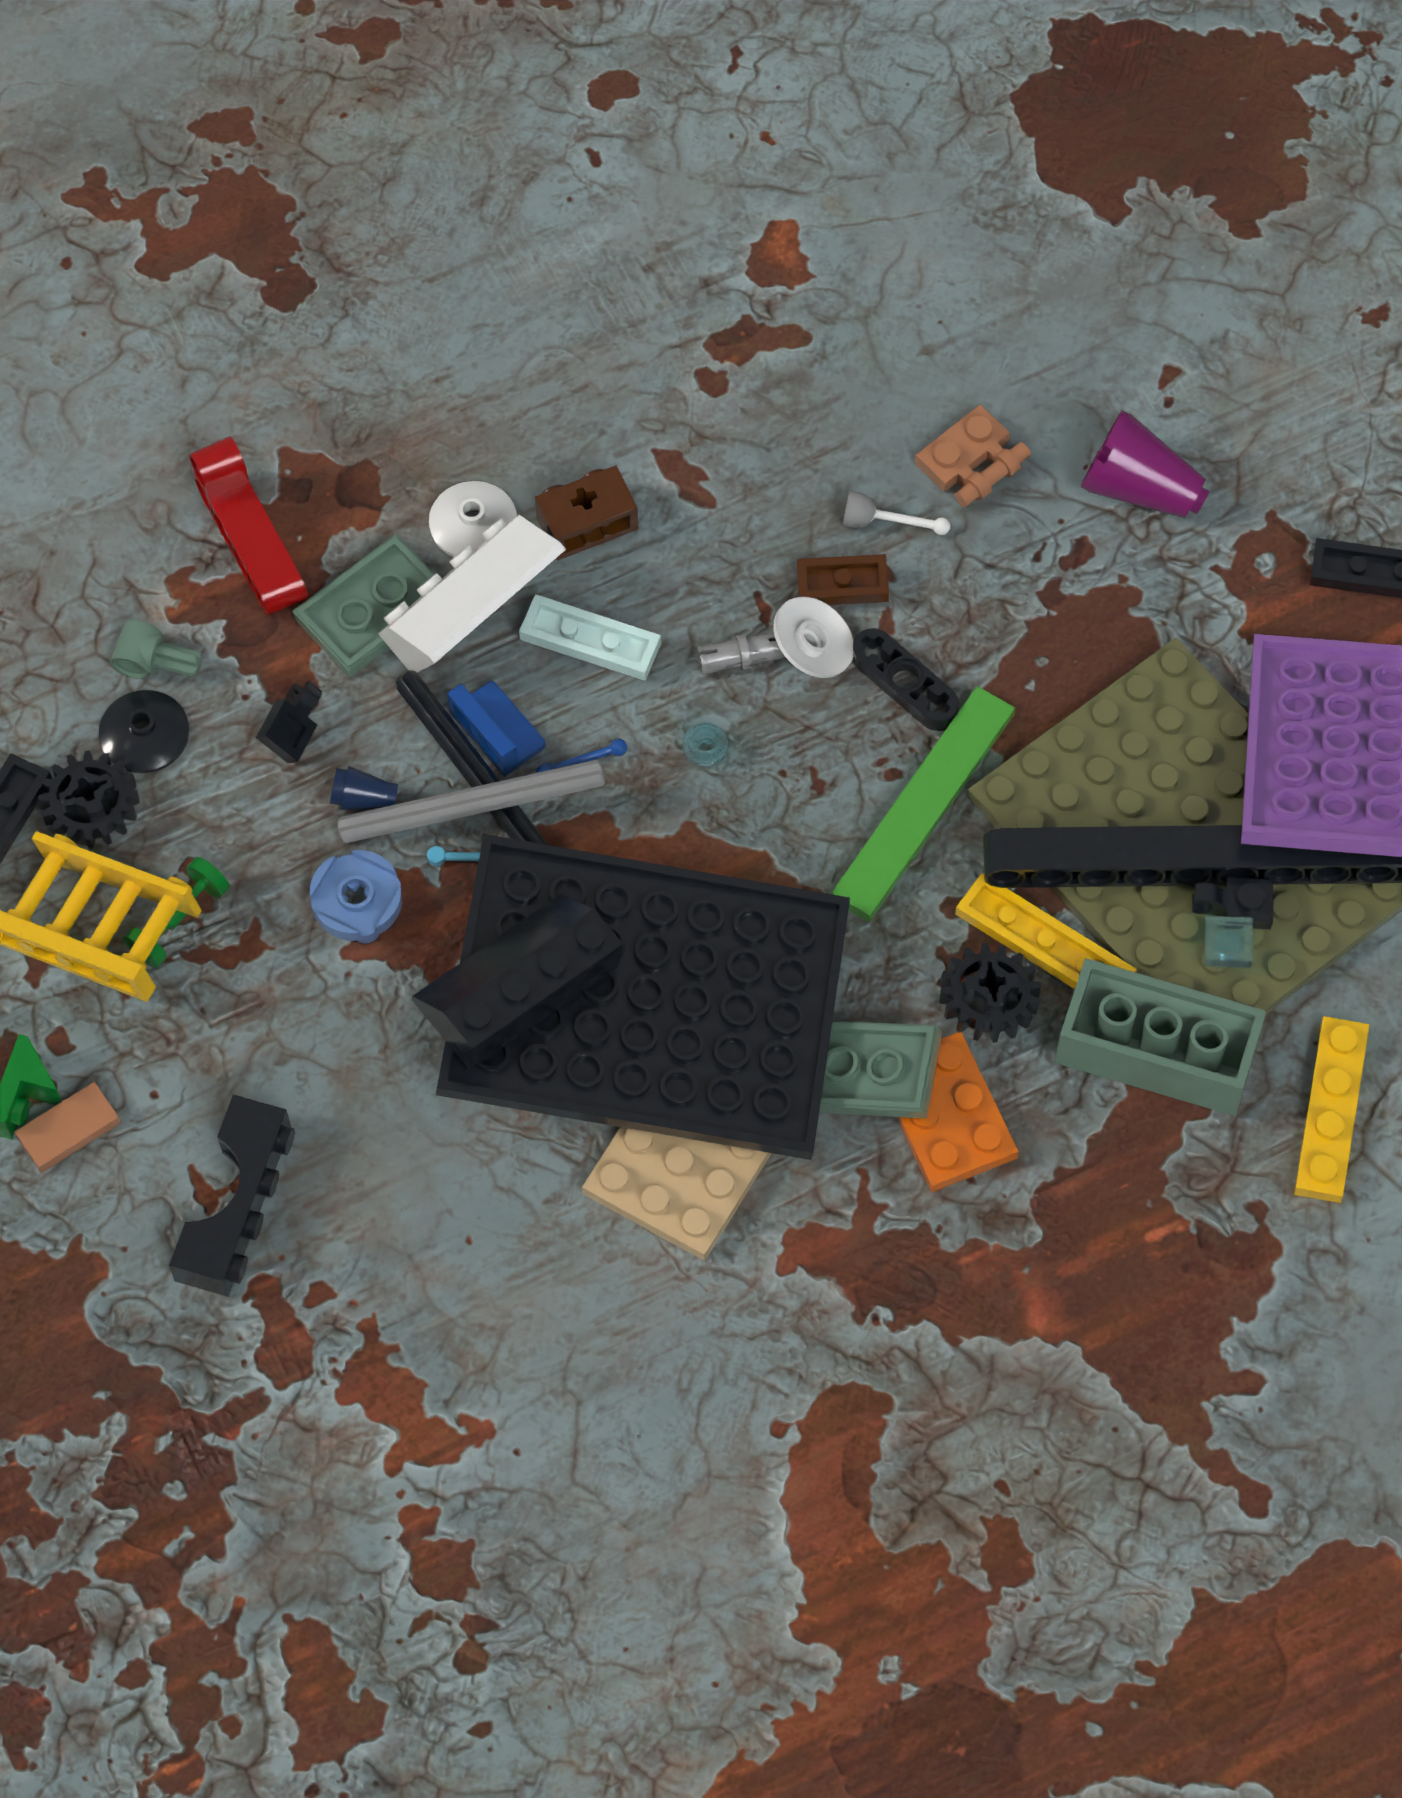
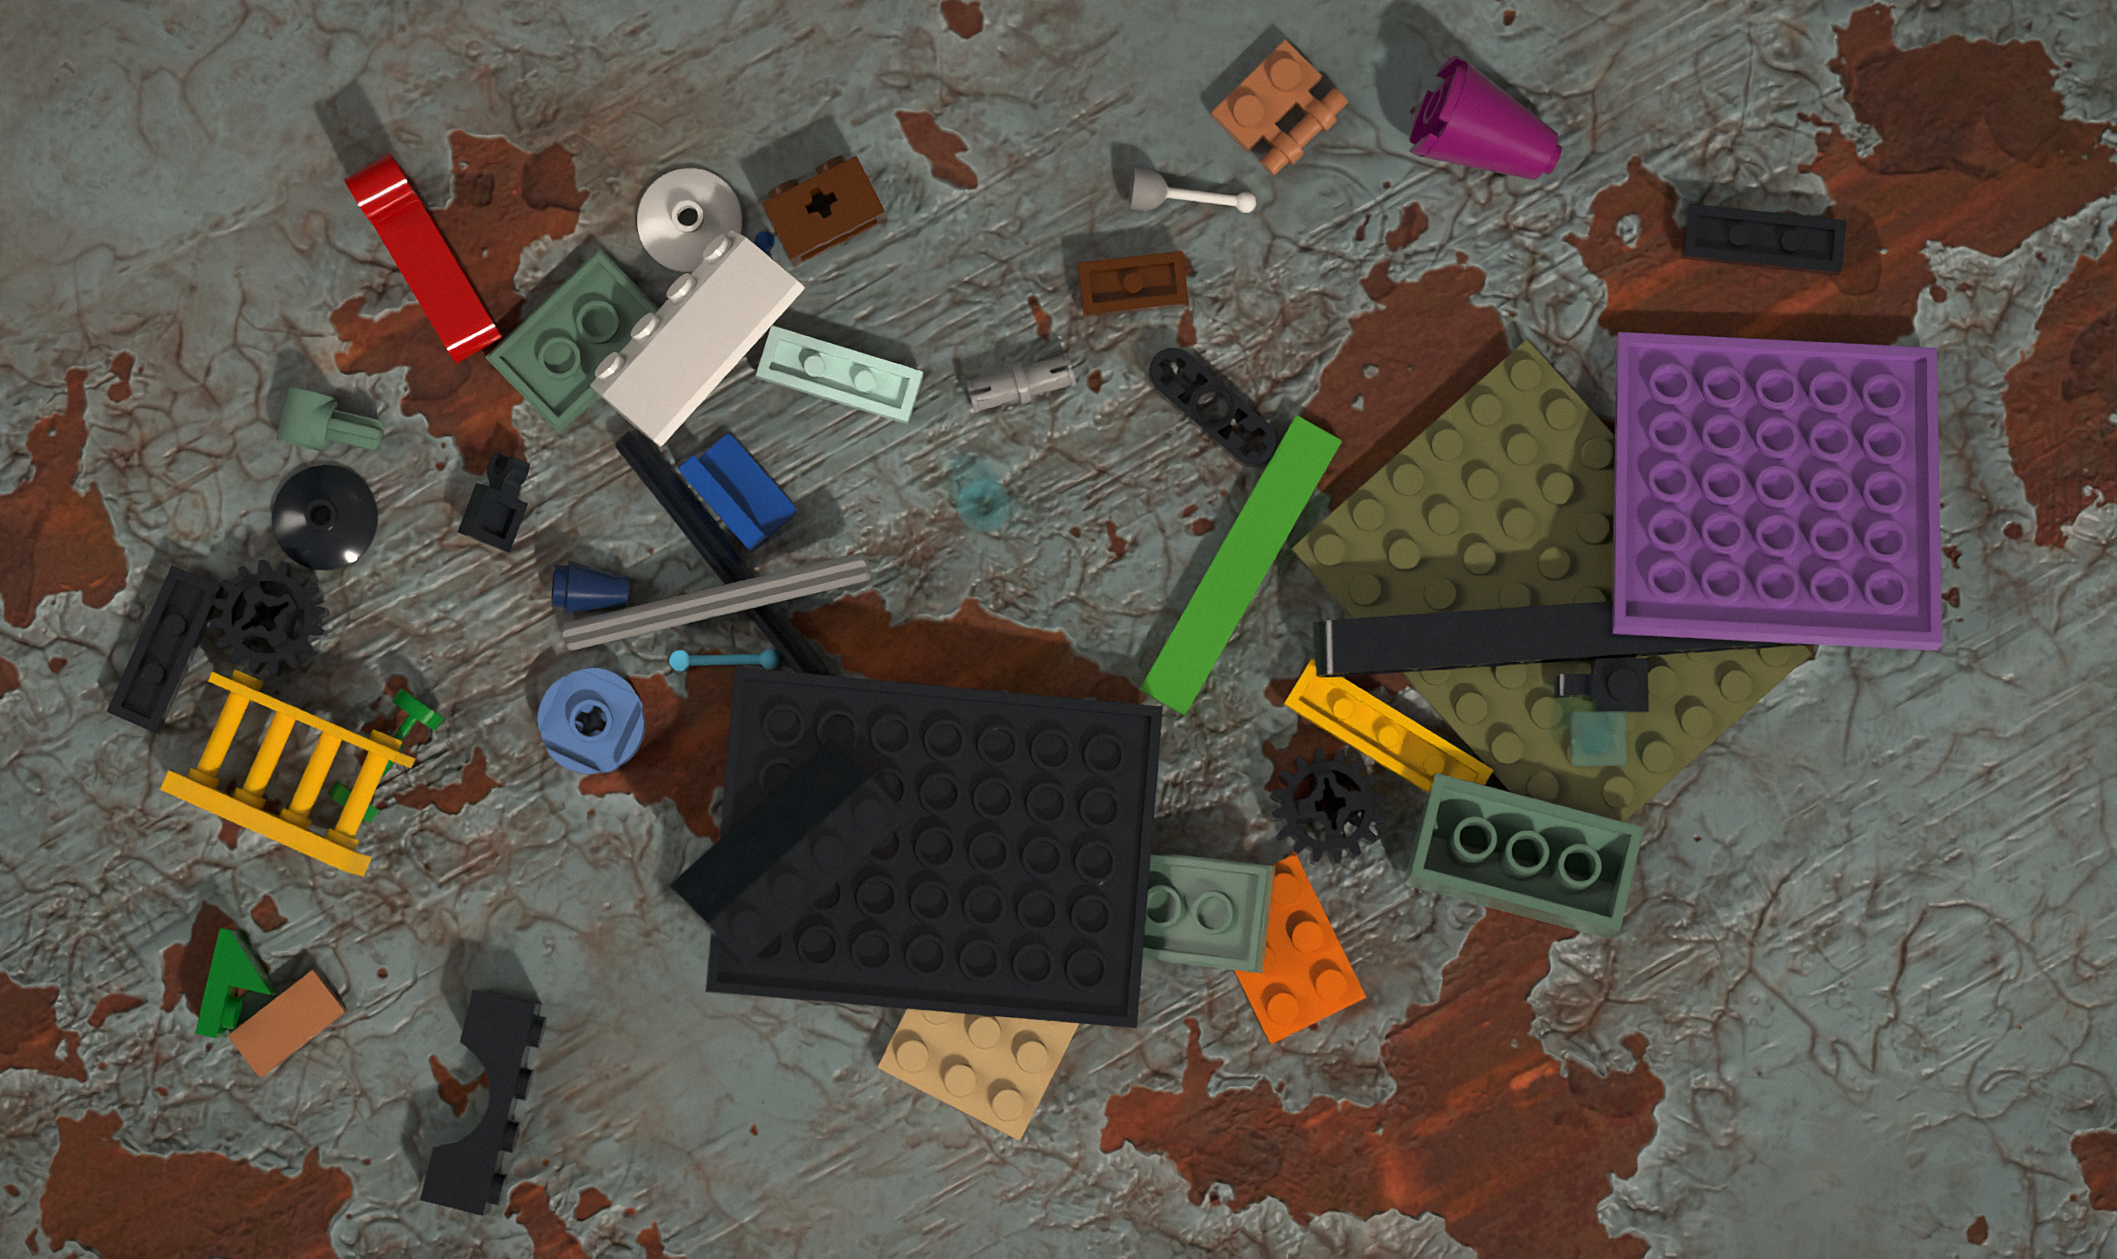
camera: 10 degrees left, 20 degrees up
blue hinge [536,738,628,773] -> none
white dish [773,597,854,678] -> none
yellow plate [1294,1016,1370,1203] -> none

